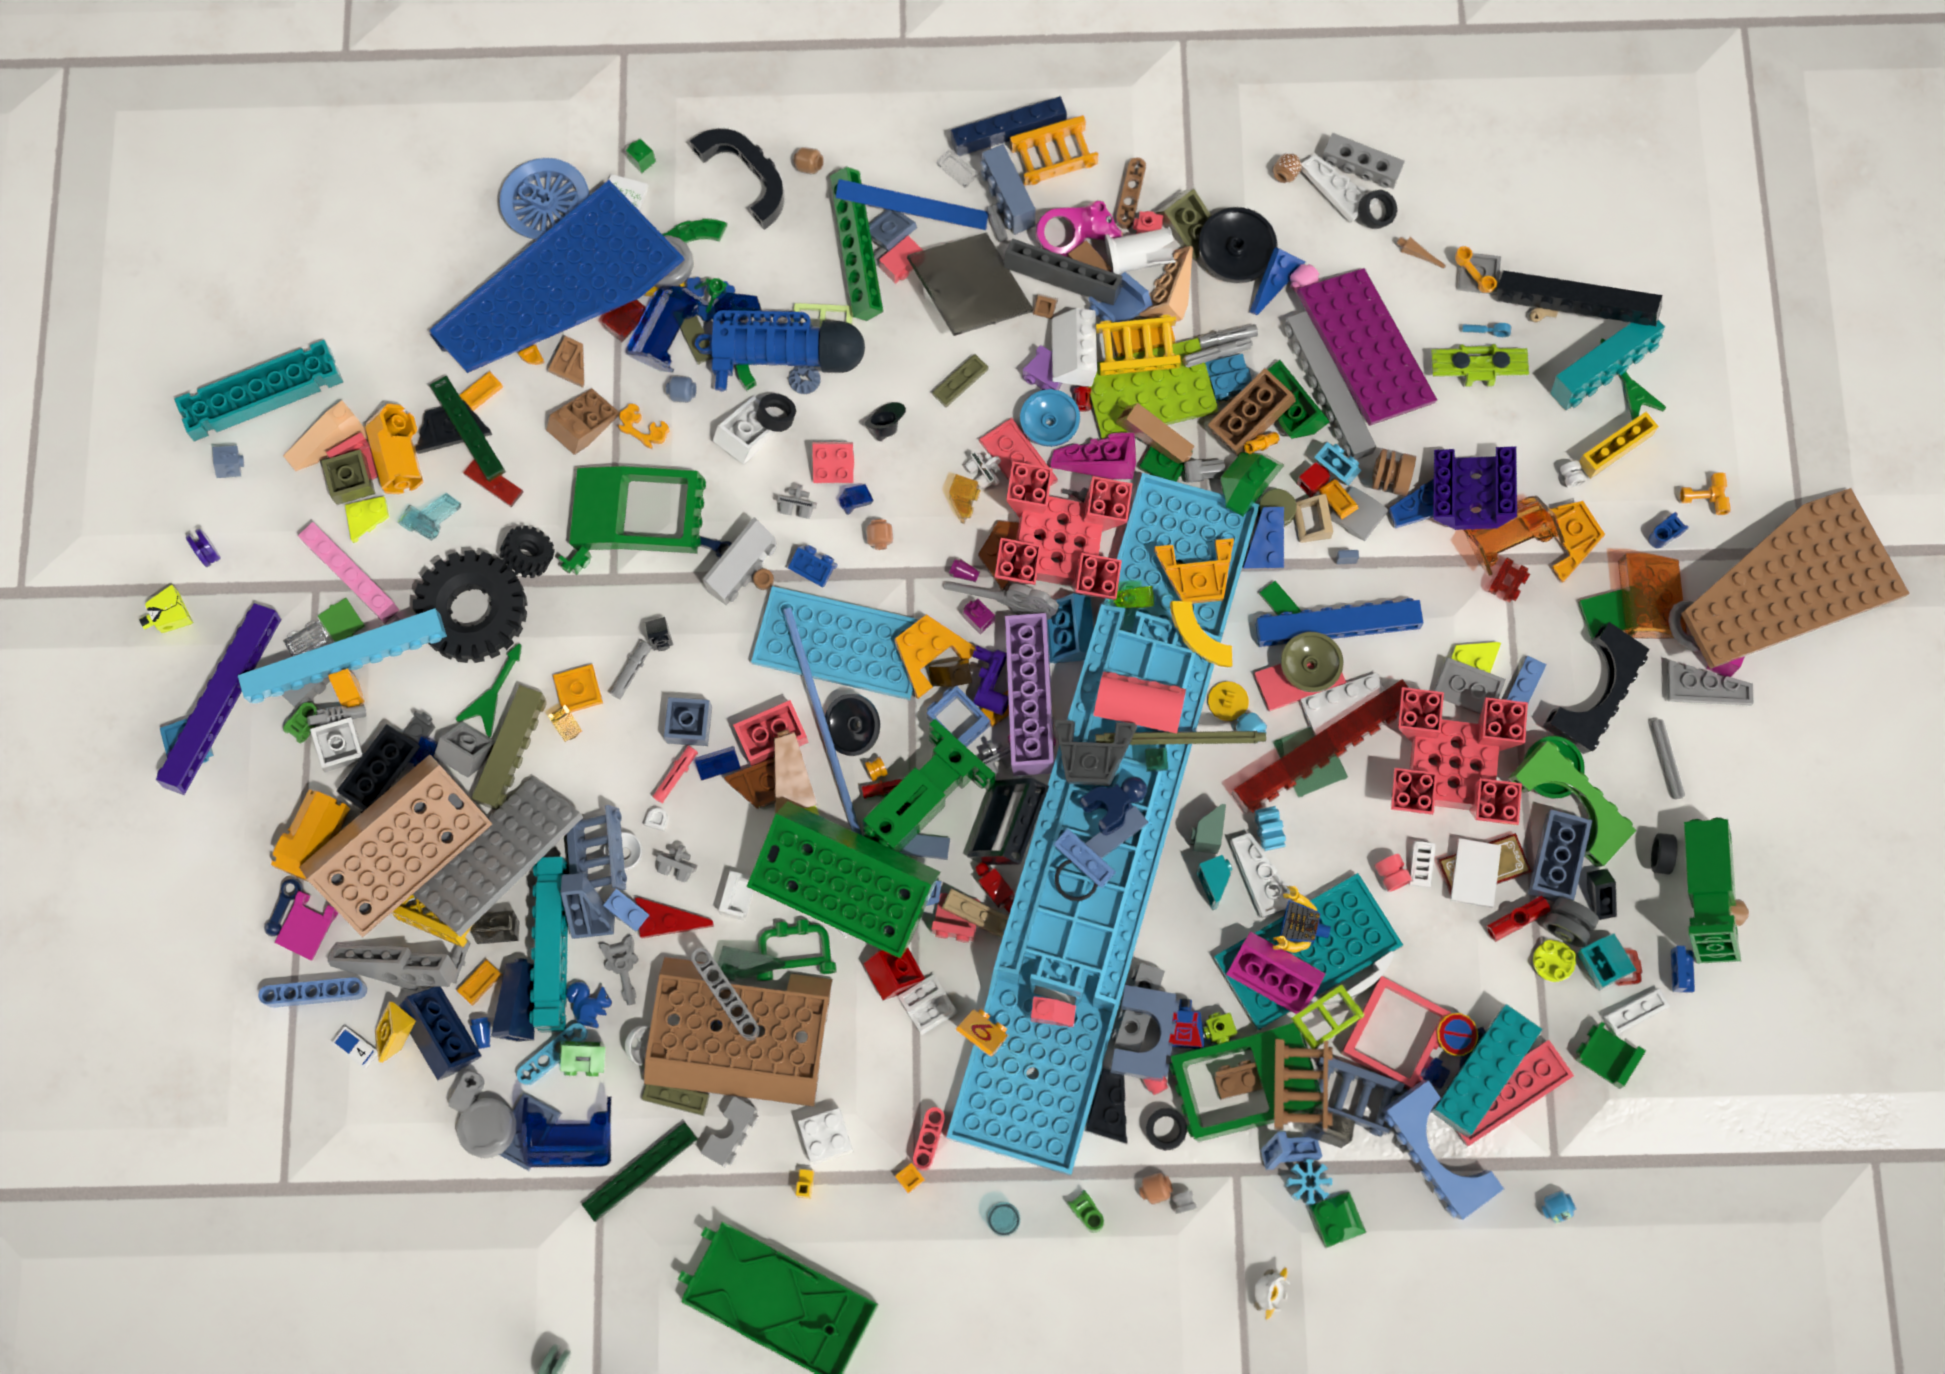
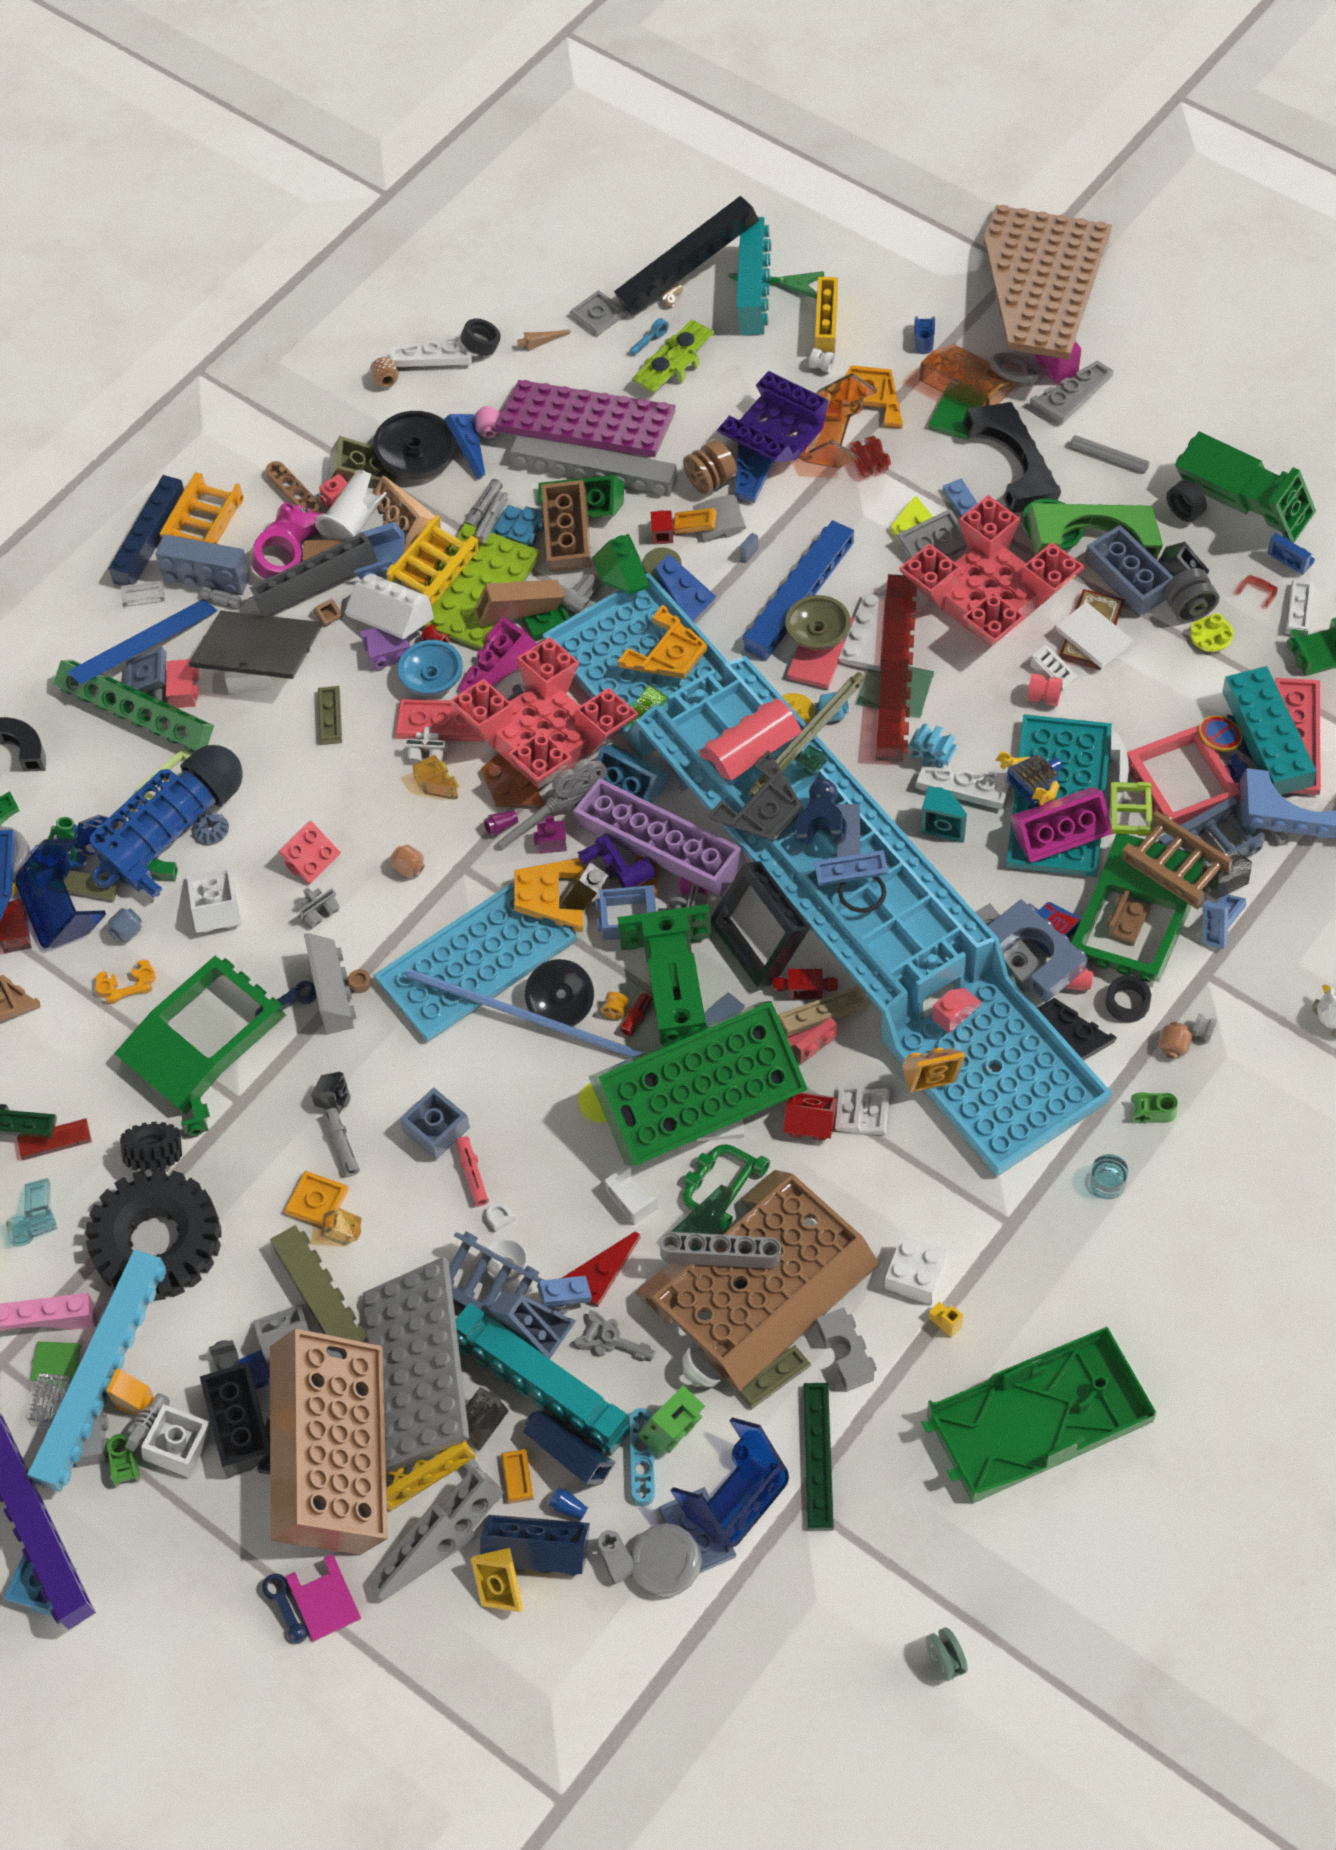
camera: 50 degrees left, 15 degrees down
medium blue beam [258,977,367,1008] -> none
light orange brick [271,789,350,883] -> none
tile [331,1026,378,1069] -> none
green piece [456,644,522,738] -> none
medium nougat slope [546,388,620,455] -> none
blue animal [566,982,612,1029] -> none
light grey hips [656,845,698,882] -> none
clear blue slope [695,746,741,781] -> none
dark orange wing [724,758,775,809] -> none
coral brick [733,700,809,766] -> none
black tyre [756,393,796,432] -> none
slope [774,729,817,813] -> none
blue bracket [788,544,838,587] -> none
medium nougat head [793,147,824,174] -> none
clear blue bracket [839,484,874,515] -> none
black piece [865,402,906,441] -> none
light orange plate [895,1162,925,1194] -> none
coral beam [913,1107,945,1171] -> none
yellow tile [1170,601,1232,668] -> none
sand green slope [1190,804,1226,854] -> none
lime brick [1203,1012,1237,1044] -> none
light orange pin [1244,432,1280,454] -> none
green tile [1259,581,1301,616] -> none
medium azure gear [1286,1159,1333,1205] -> none
tan tile [1295,494,1333,543] -> none
green slope [1309,1191,1366,1248] -> none
medium azure brick [1315,442,1362,486] -> none
light grey brick [1322,133,1405,189] -> none
light orange bar [1455,246,1497,293] -> none
red piece [1486,895,1551,942] -> none
teal slope [1577,933,1636,991] -> none
light orange bar [1680,473,1731,515] -> none

